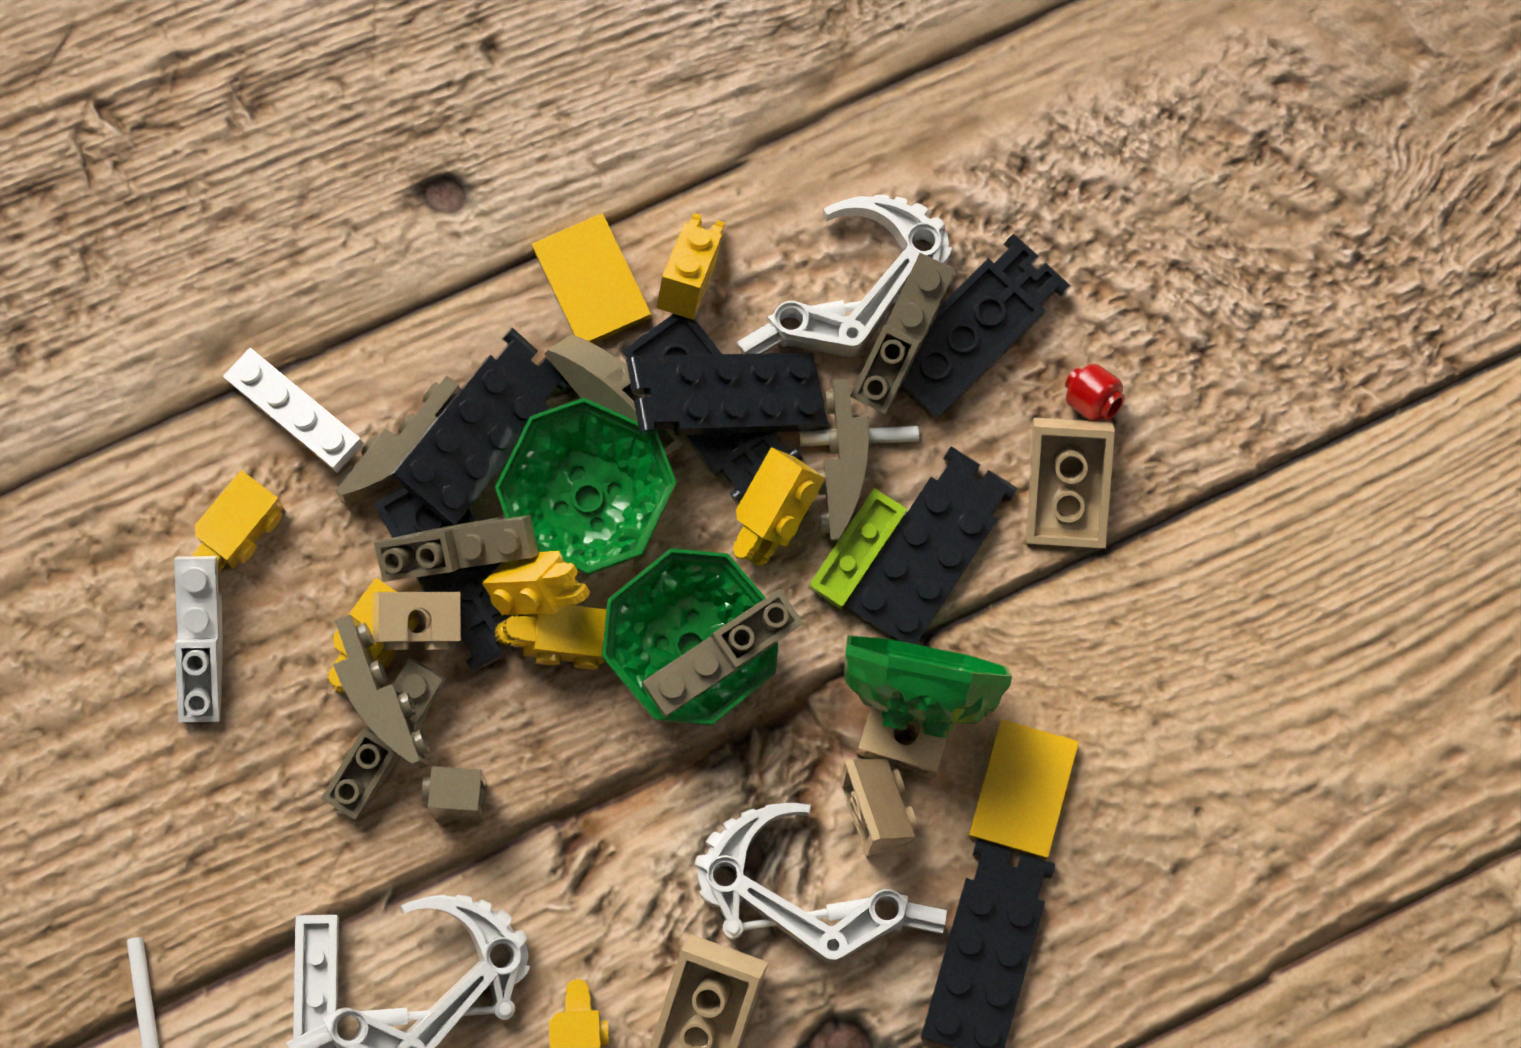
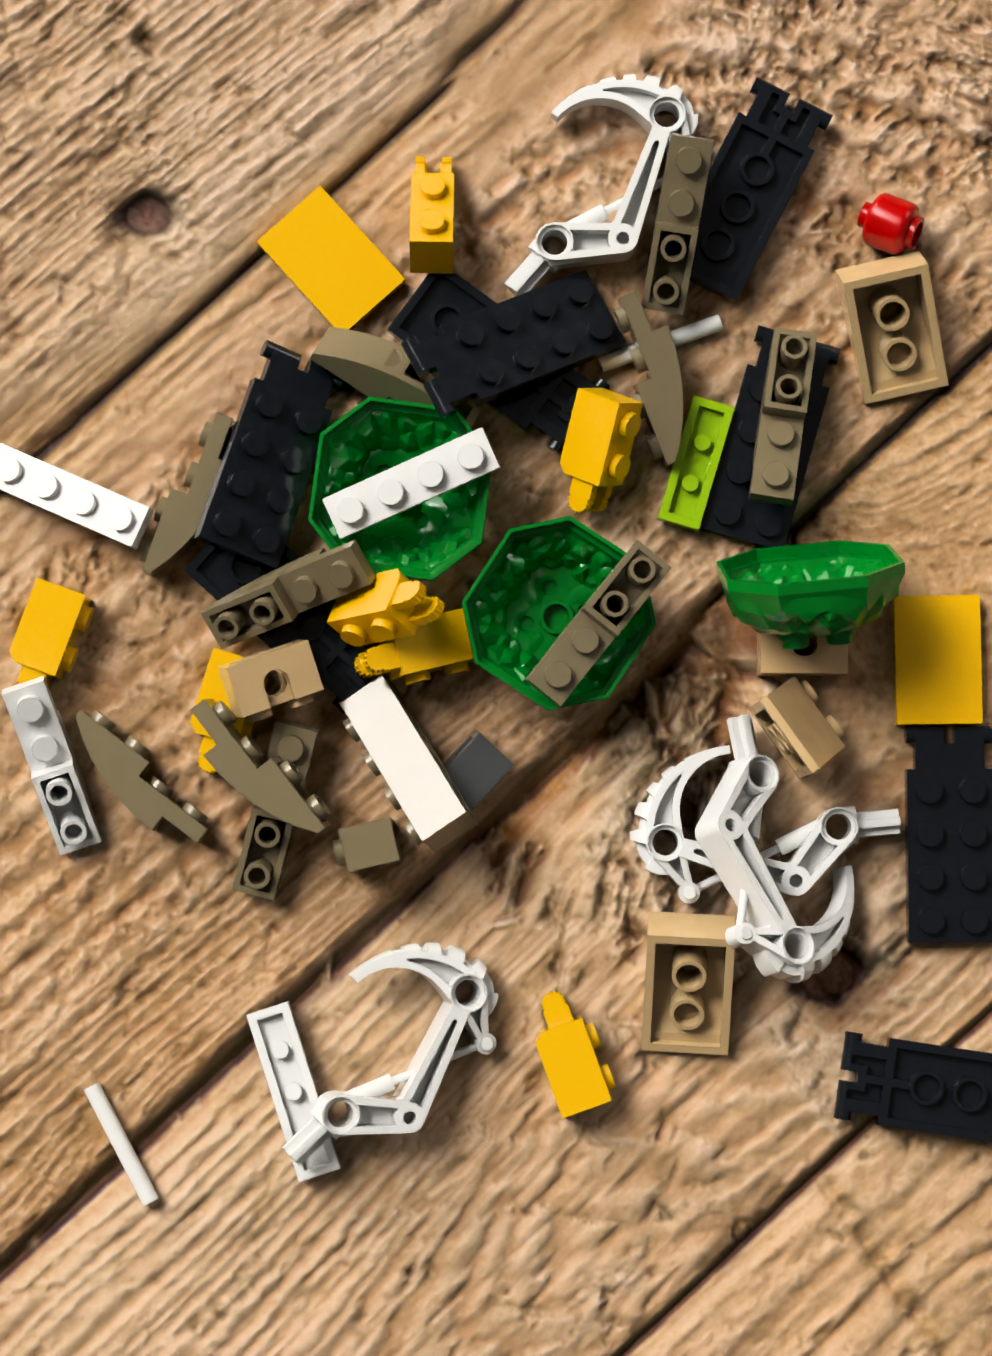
camera: 15 degrees left, 10 degrees up
none -> dark tan slope [75,709,211,843]
none -> white plate [322,427,501,539]
none -> brick [339,675,479,852]
none -> dark grey hinge [443,729,514,810]
none -> white piece [695,714,855,983]
none -> dark tan slope [748,327,817,506]

